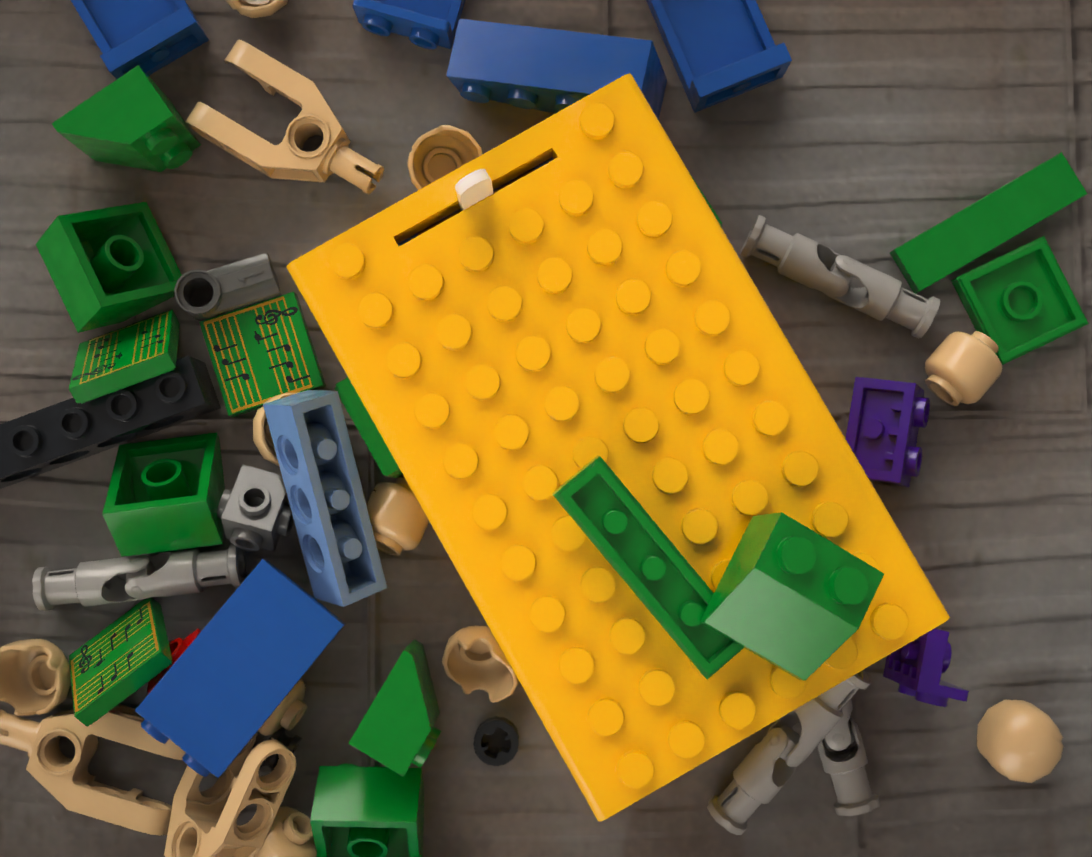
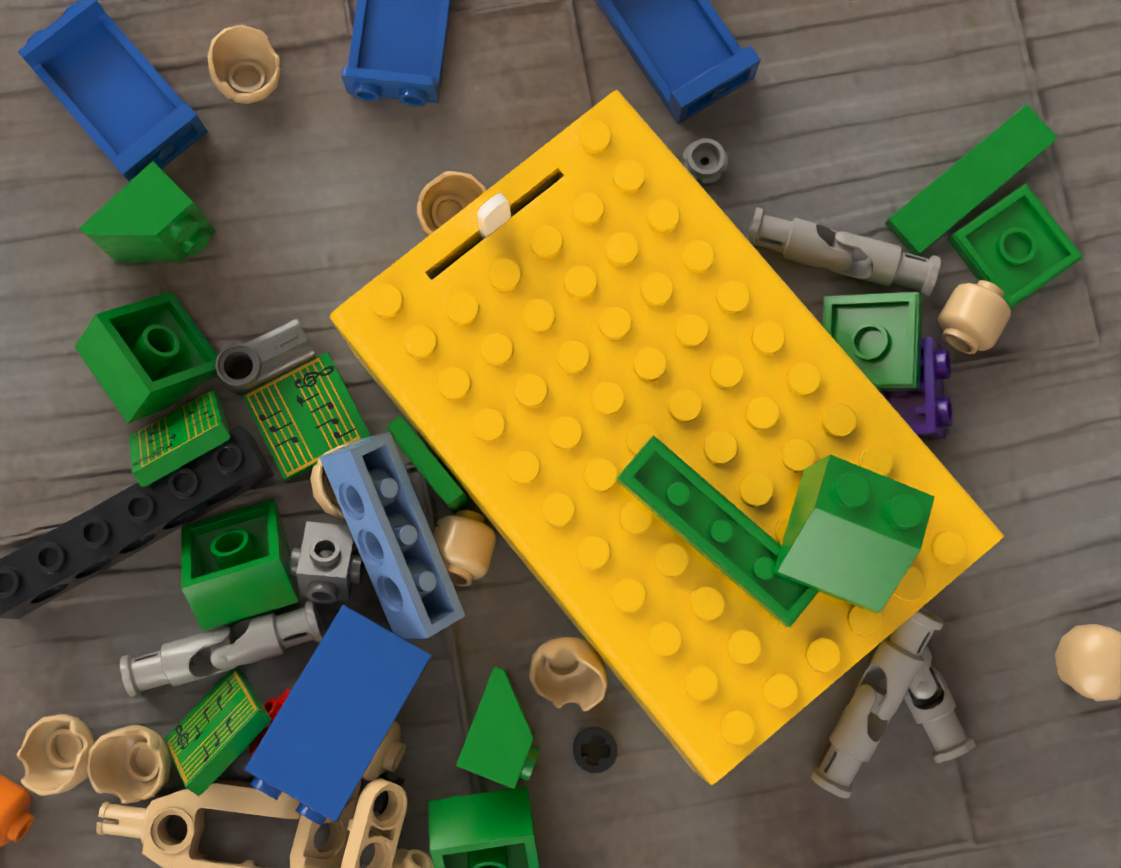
camera: 10 degrees left, 5 degrees down
tan piece [185,40,384,195] -> none
blue wedge [446,19,667,120] -> none
dark purple bracket [883,628,969,707] -> none
none -> light grey plate [682,138,728,184]
none -> green tile [823,292,923,391]

